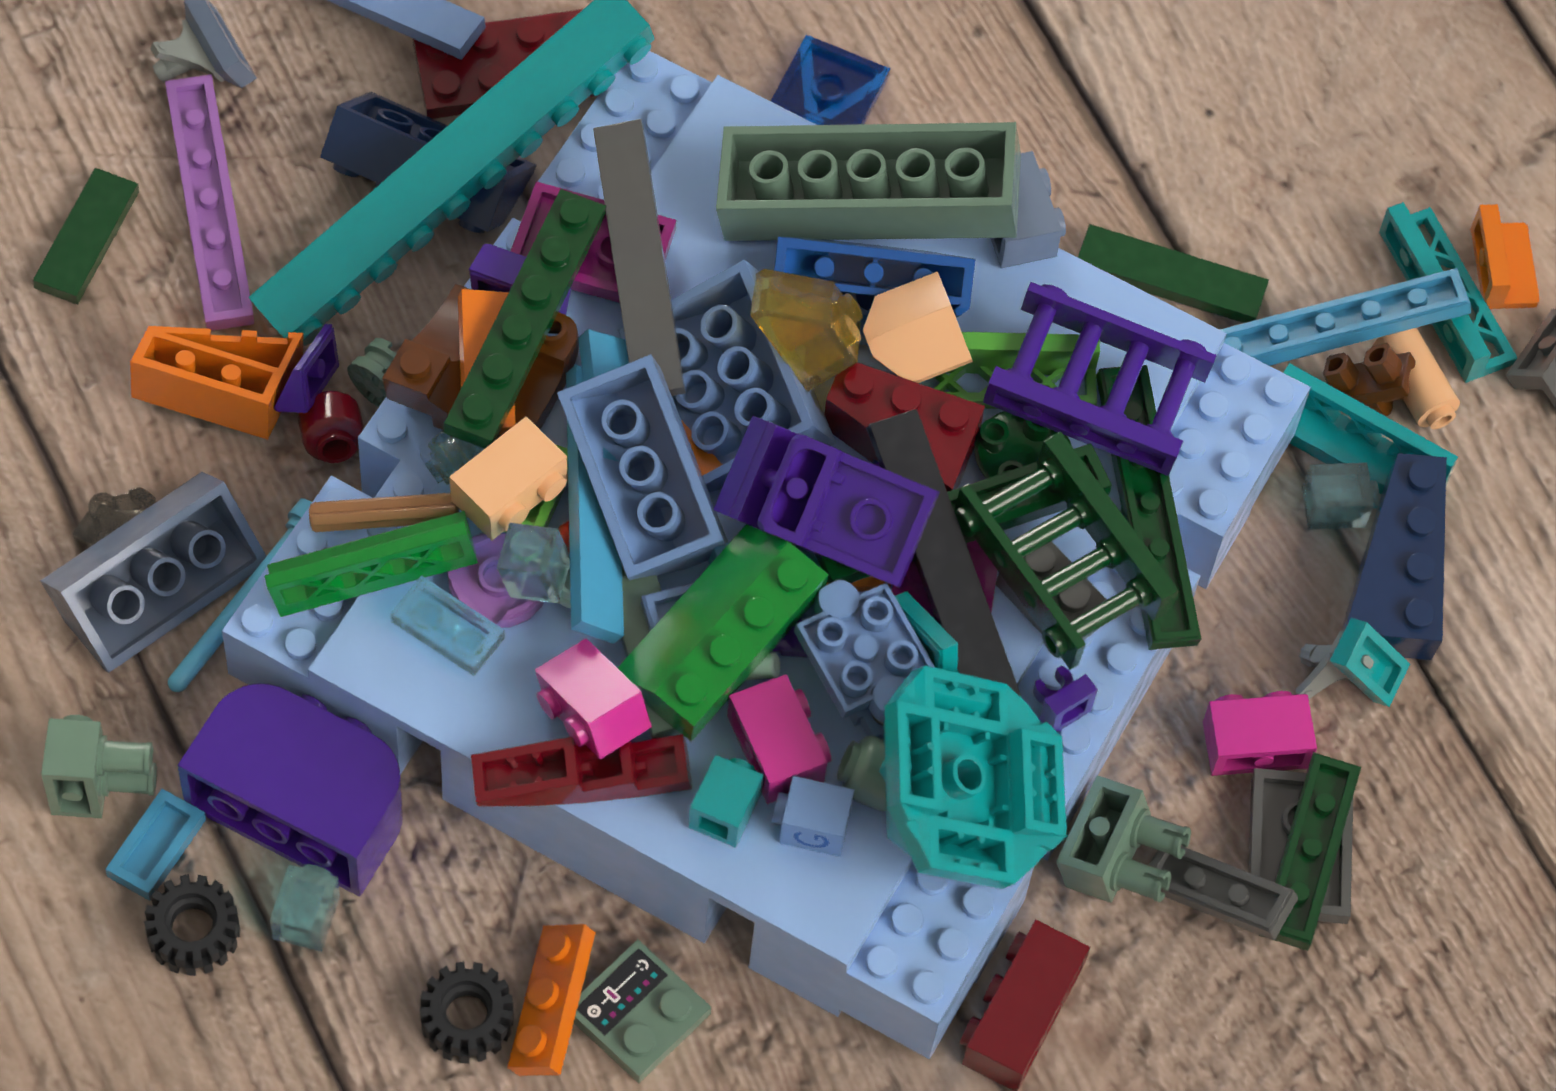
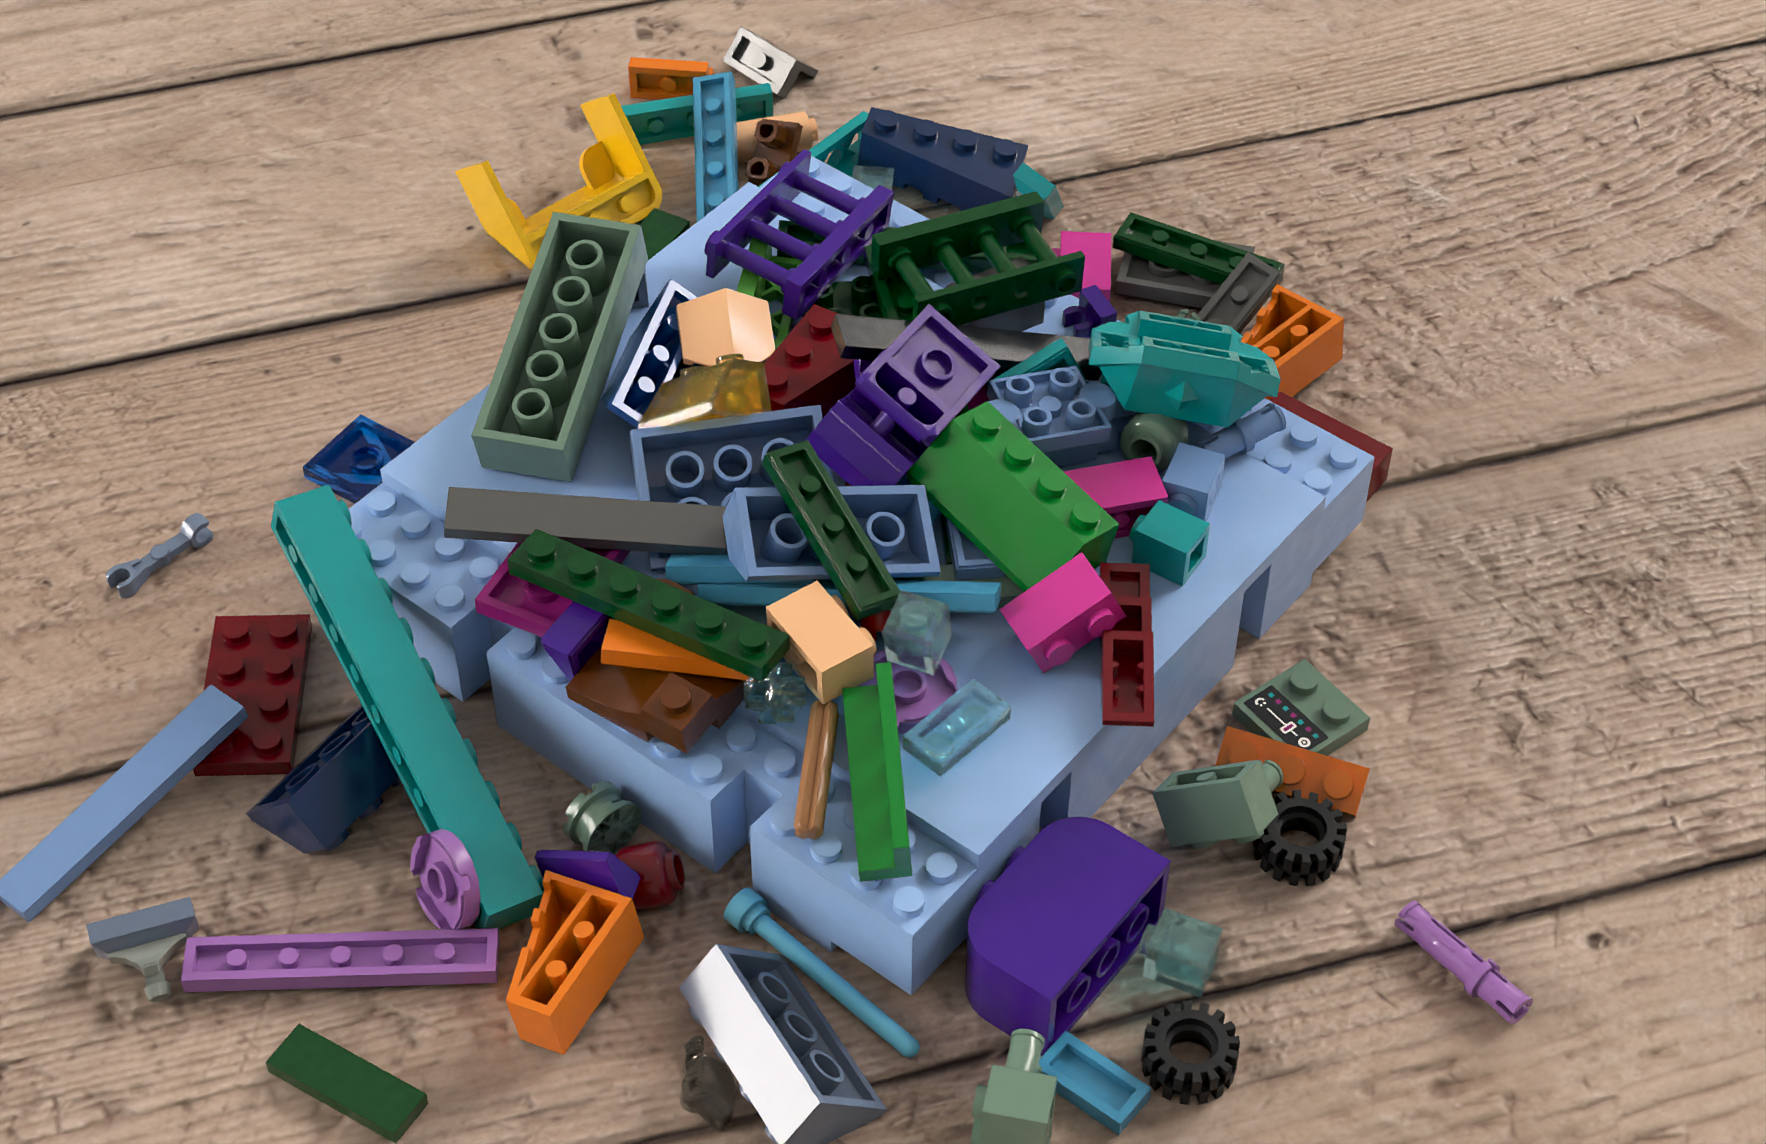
camera: 75 degrees left, 15 degrees down
none -> medium lavender tile [410,829,481,930]
none -> yellow windscreen [455,93,662,270]
none -> dark green tile [762,440,903,621]
none -> sand green brick [1152,759,1284,849]
none -> medium blue pin [1193,403,1286,459]
none -> orange wedge [1241,284,1344,400]

